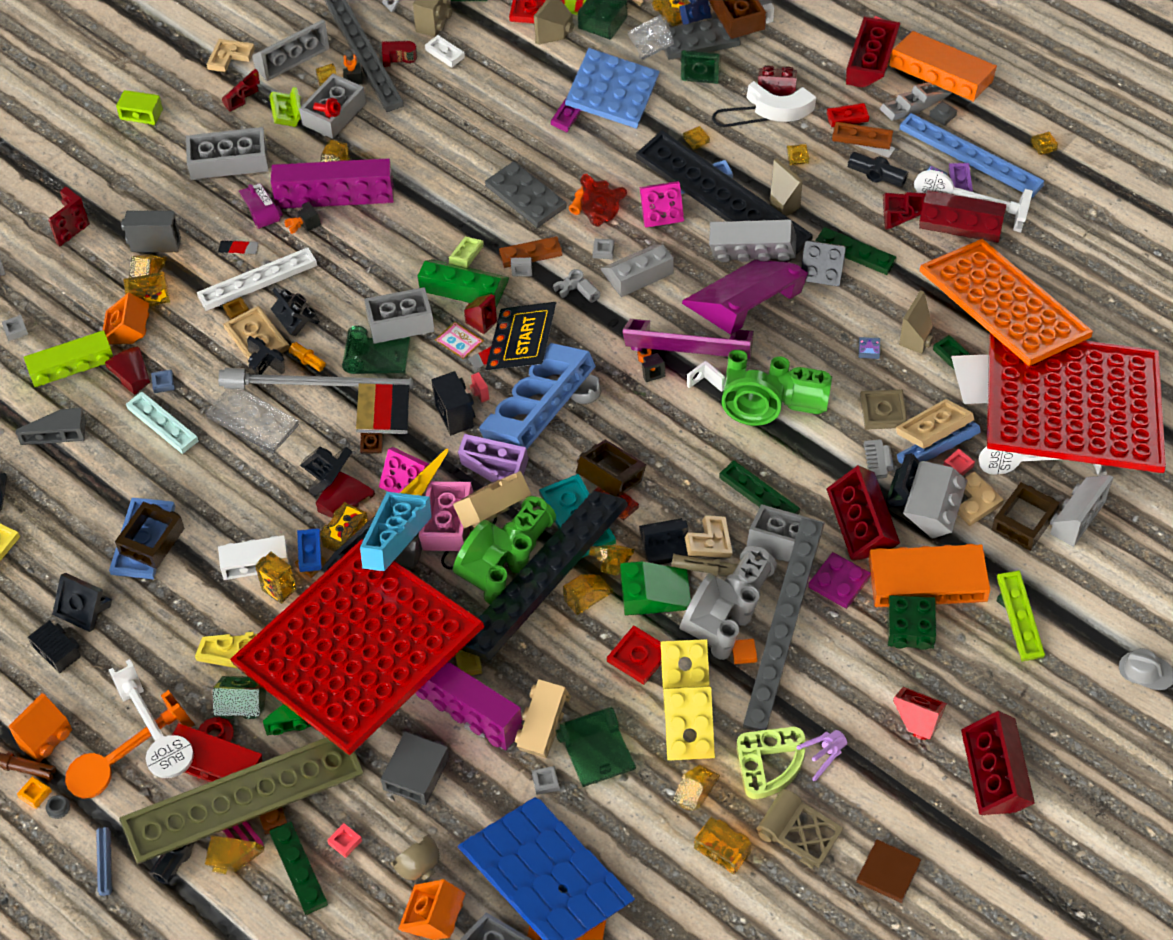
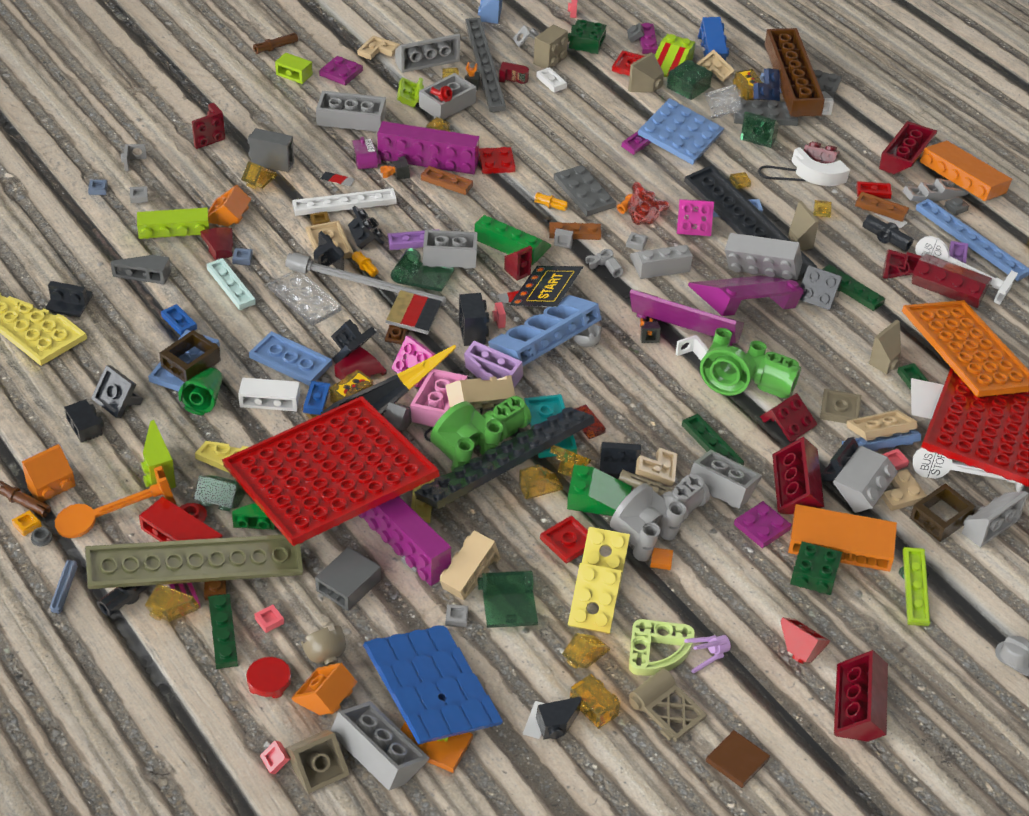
camera: 10 degrees right, 10 degrees down
white piece [109,659,194,778] -> none
clear yellow brick [123,272,170,306] -> none
dark red slope [222,69,260,112] -> none
clear yellow brick [255,551,296,604] -> none
medium azure wedge [360,492,432,571] -> none
sticker [435,322,484,359] -> none
yellowish green plate [449,237,484,268] -> none
dark brown window [576,439,646,497] -> none
dark grey plate [743,518,823,731] -> none
sand blue tile [858,337,880,359] -> none
light grey piece [864,439,894,479] -> none
none -> lime slope [141,420,176,489]
none -> blue plate [161,304,197,336]
none -> green cone [178,368,223,415]
none -> red tile [246,657,291,698]
none -> medium blue plate [249,331,332,386]
none -> reddish brown pin [253,32,298,54]
none -> magenta plate [319,56,363,86]
none -> medium lavender plate [388,229,439,250]
none -> dark orange plate [421,166,473,195]
none -> red plate [479,147,516,174]
none -> white sticker [523,701,545,739]
none -> light orange axle [534,192,568,211]
none -> black slope [536,697,582,740]
none -> dark red bracket [760,393,817,442]

